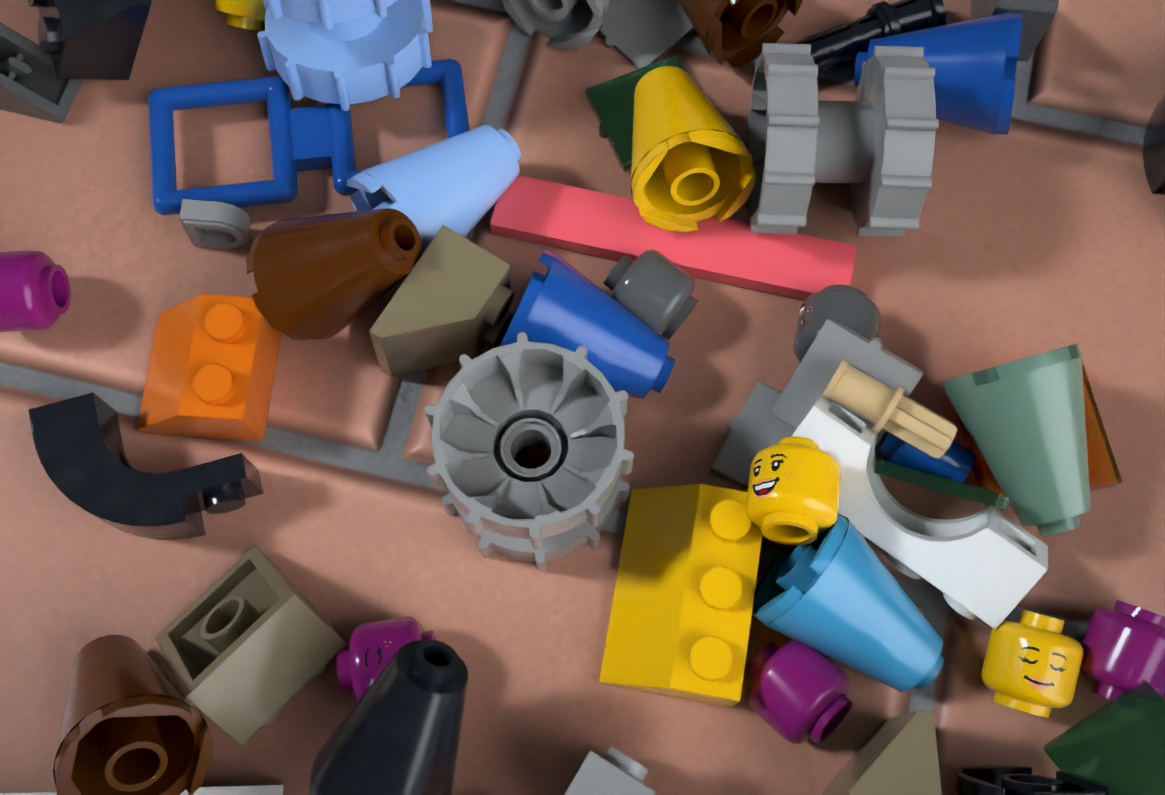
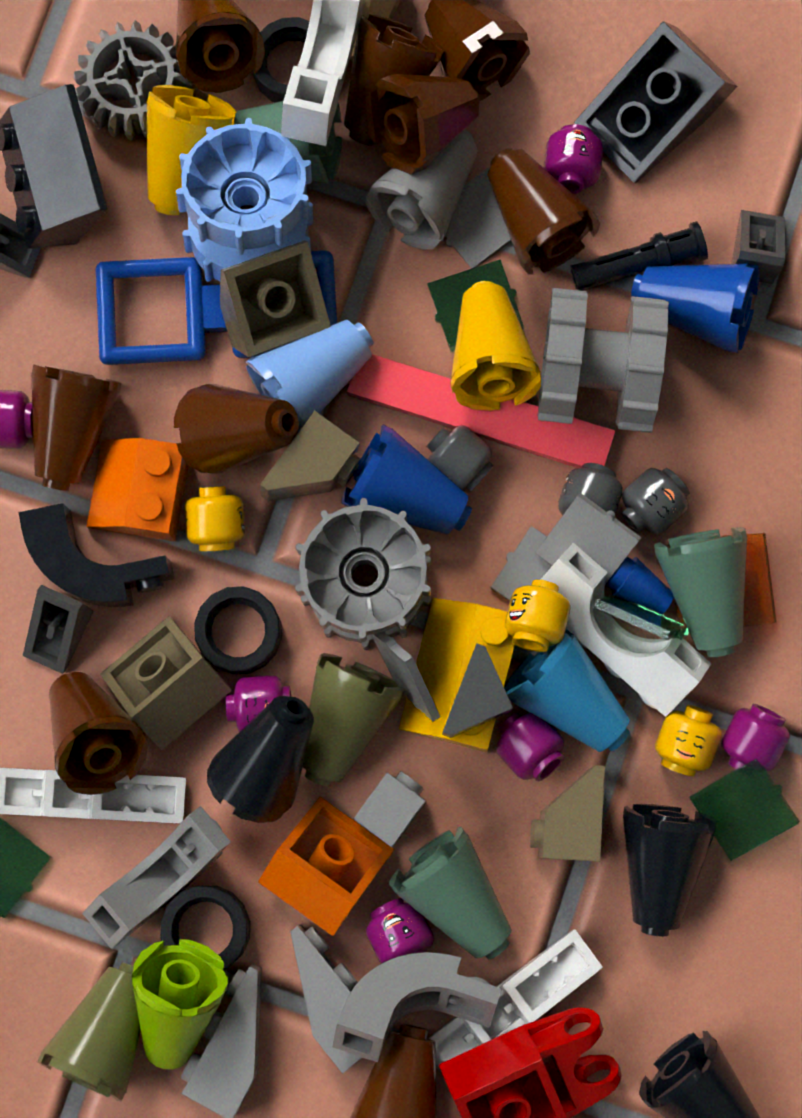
camera: 10 degrees right, 10 degrees up
light grey tile [179,199,251,249] -> none
tan axle [822,359,957,458] -> none
none -> dark grey slope [23,585,94,674]
none -> reddish brown cone [31,364,122,491]
none -> yellow head [185,486,245,551]
none -> black tyre [194,586,282,674]
none -> dark tan slope [220,240,331,357]
none -> olive cone [303,653,405,787]
none -> light grey piece [371,632,441,722]
none -> dark grey slope [442,643,513,738]
none -> dark grey head [622,468,690,535]

